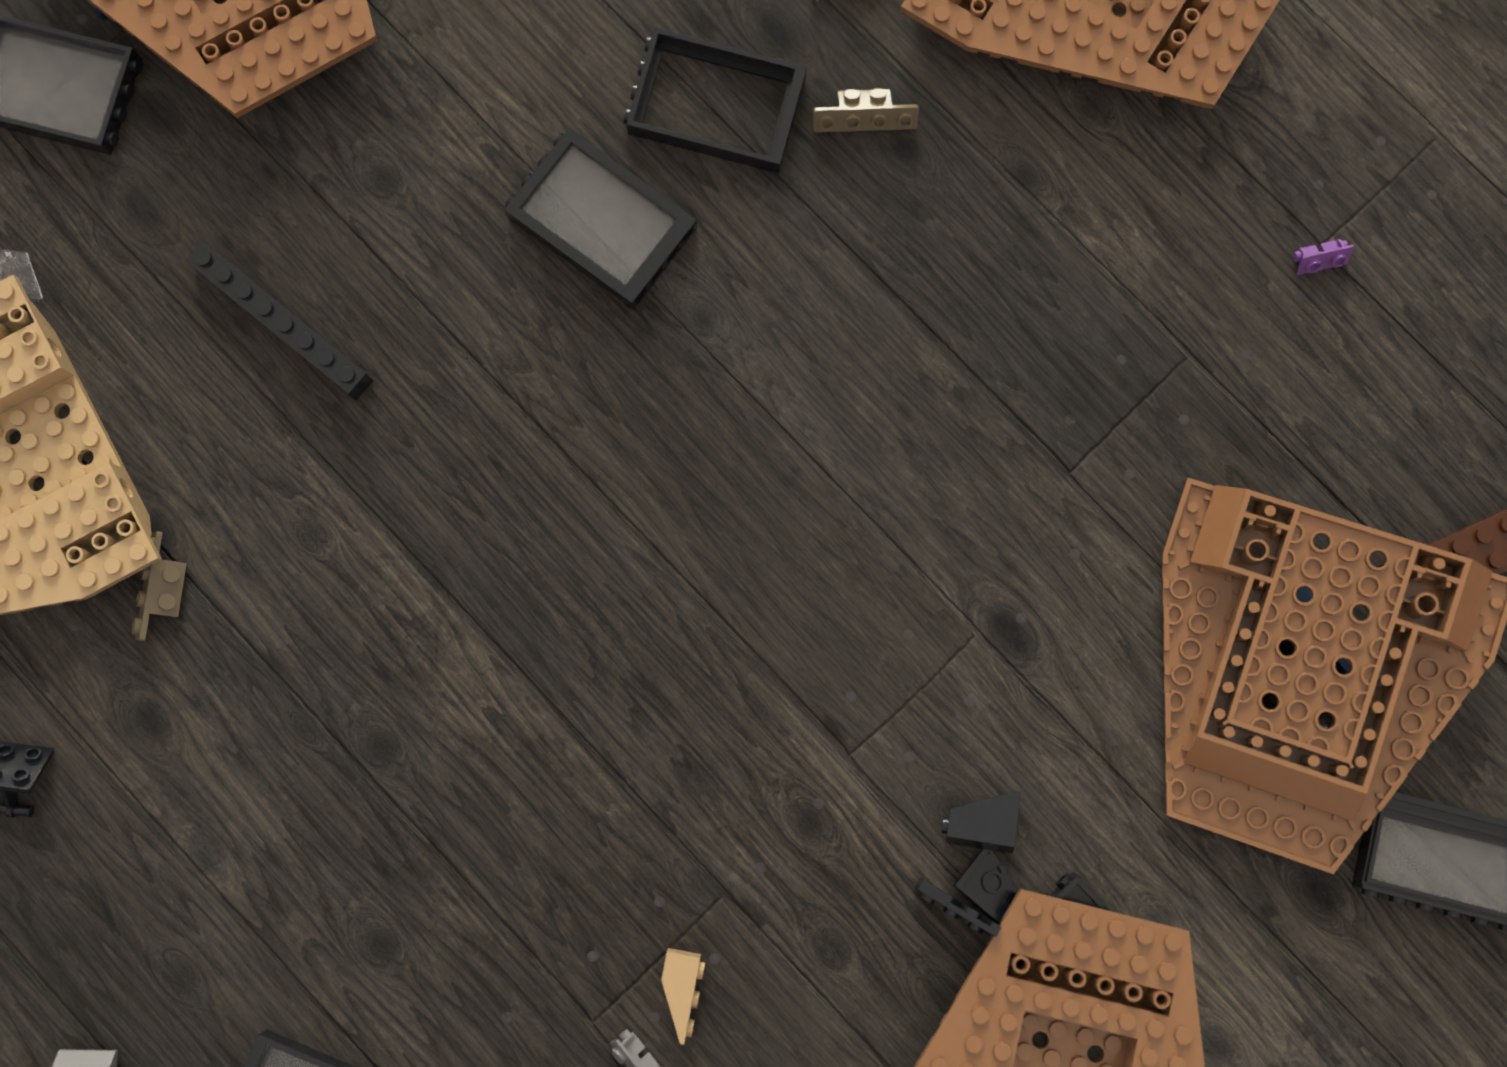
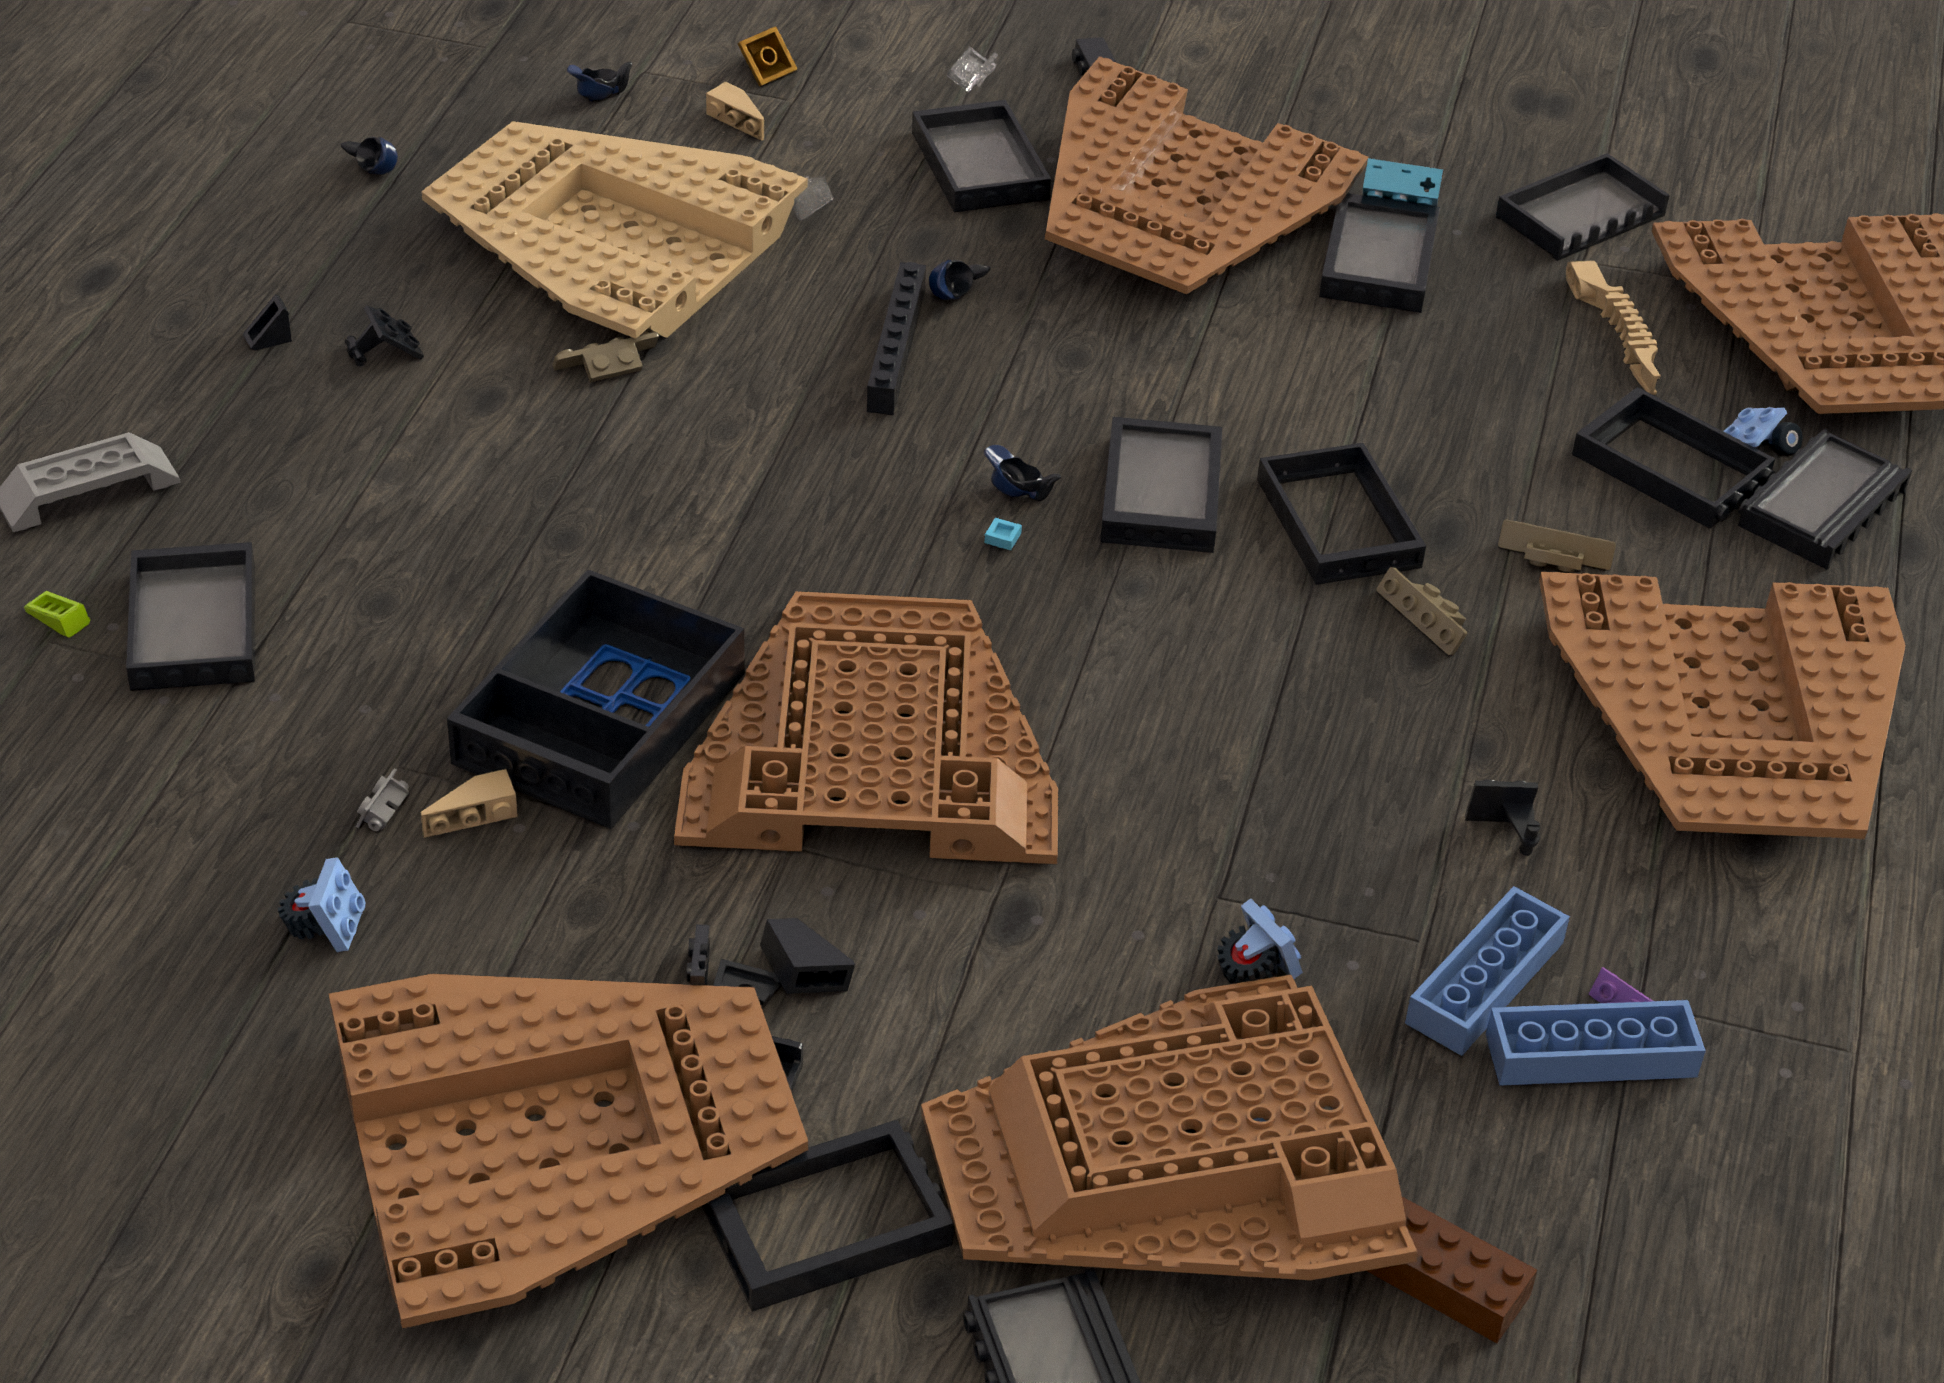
camera: 60 degrees right, 40 degrees down
none -> black panel [447,570,745,829]
none -> medium nougat wing [674,591,1058,864]
none -> black window [701,1120,954,1312]
none -> black hair [929,260,991,300]
none -> hair [984,445,1061,501]
none -> medium azure plate [984,518,1022,550]
none -> plate [1217,898,1303,984]
none -> medium blue brick [1405,886,1570,1056]
none -> black plate [1465,779,1541,856]
none -> medium blue brick [1485,1000,1705,1085]

